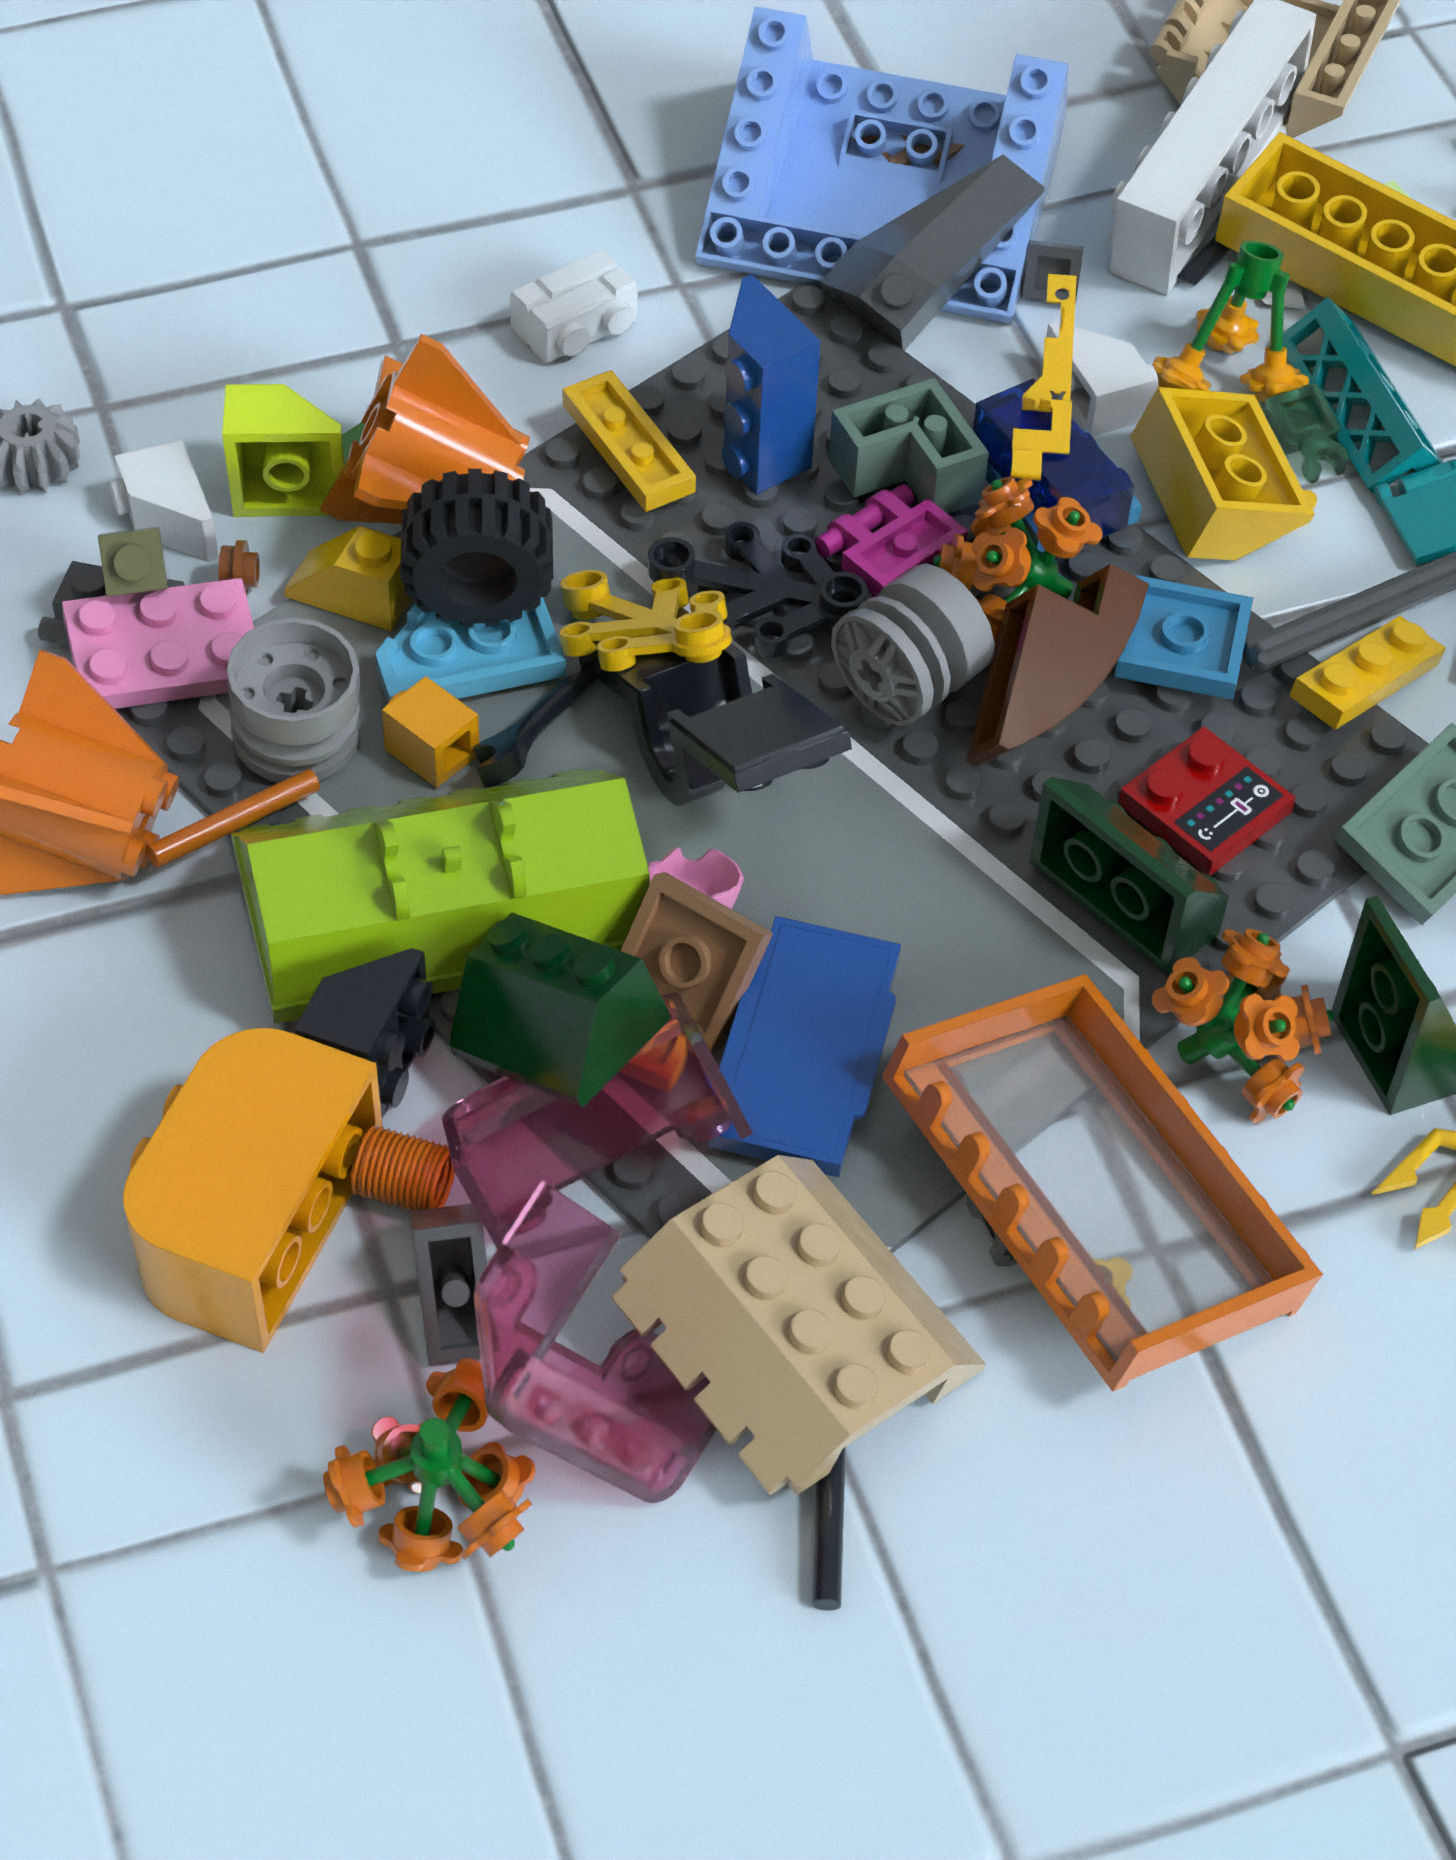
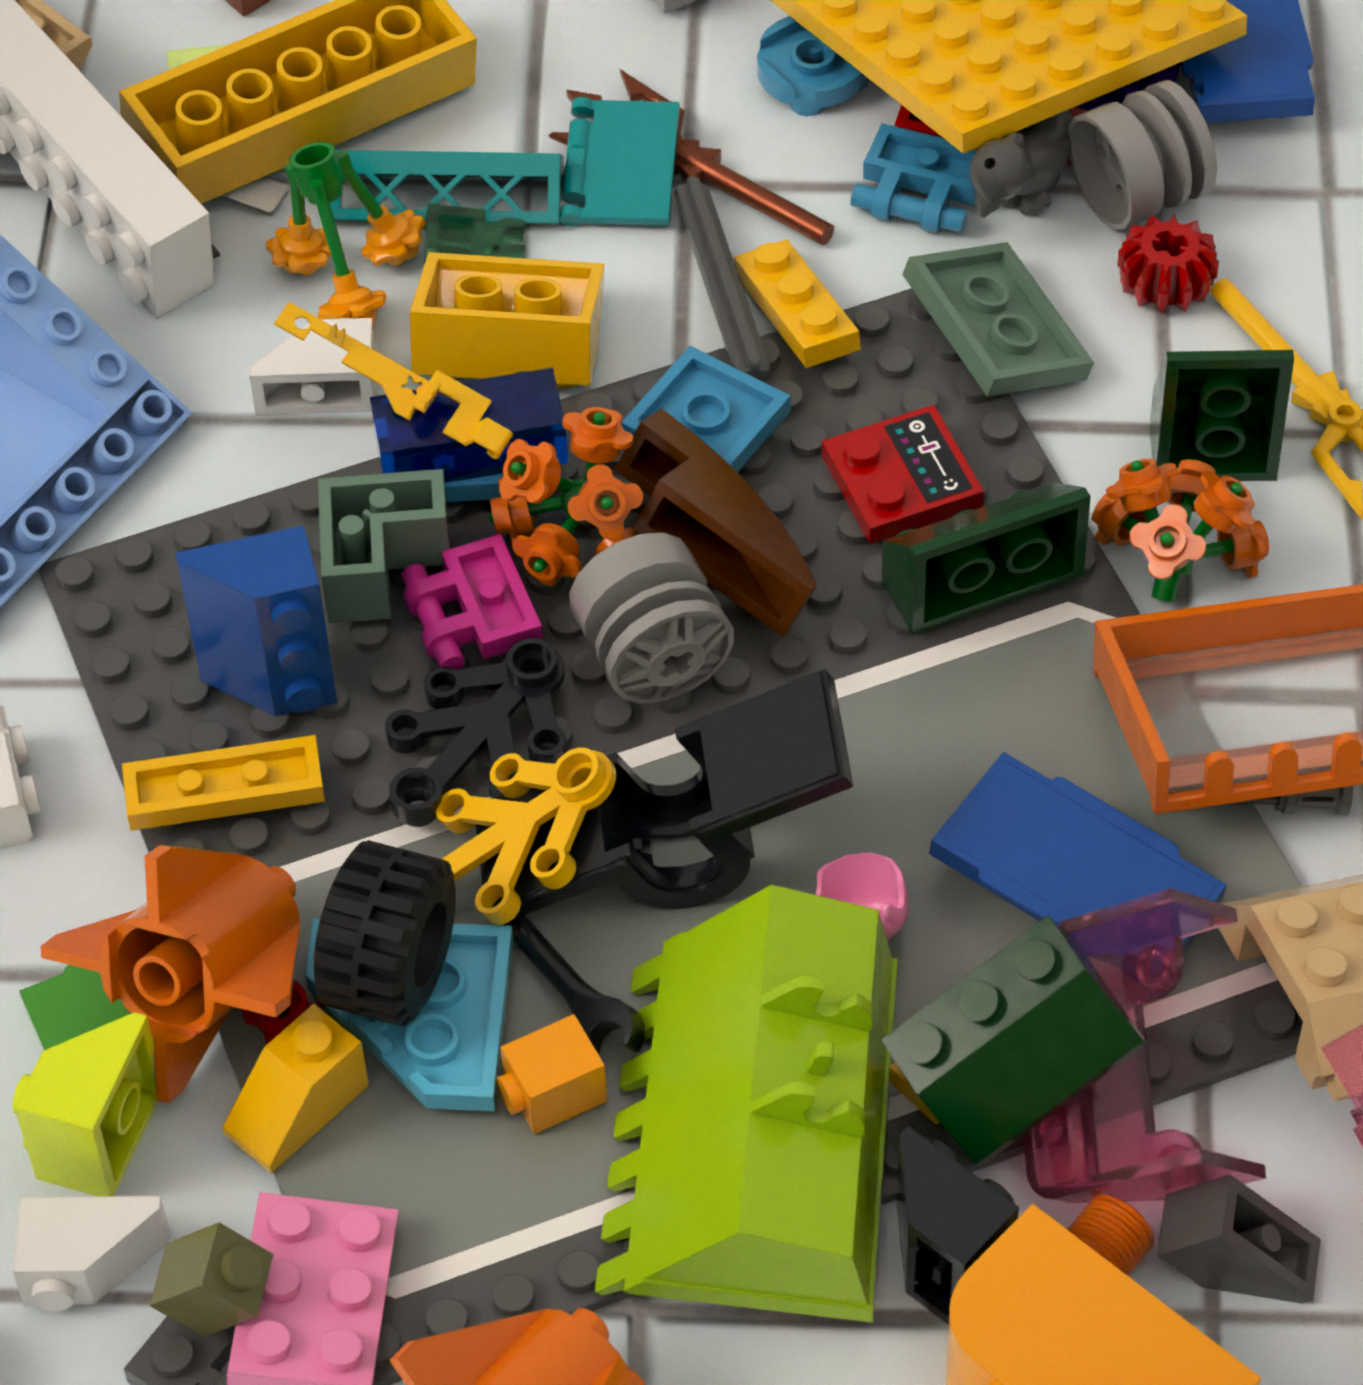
camera: 65 degrees left, 0 degrees up
orange bar [146,769,320,868] -> none
dark orange plate [218,540,260,597] -> none
light grey wheel [227,617,360,782] -> none
medium nougat plate [621,872,773,1051] -> none
dark grey wedge [820,155,1045,351] -> none
dark grey tile [1022,240,1084,304] -> none

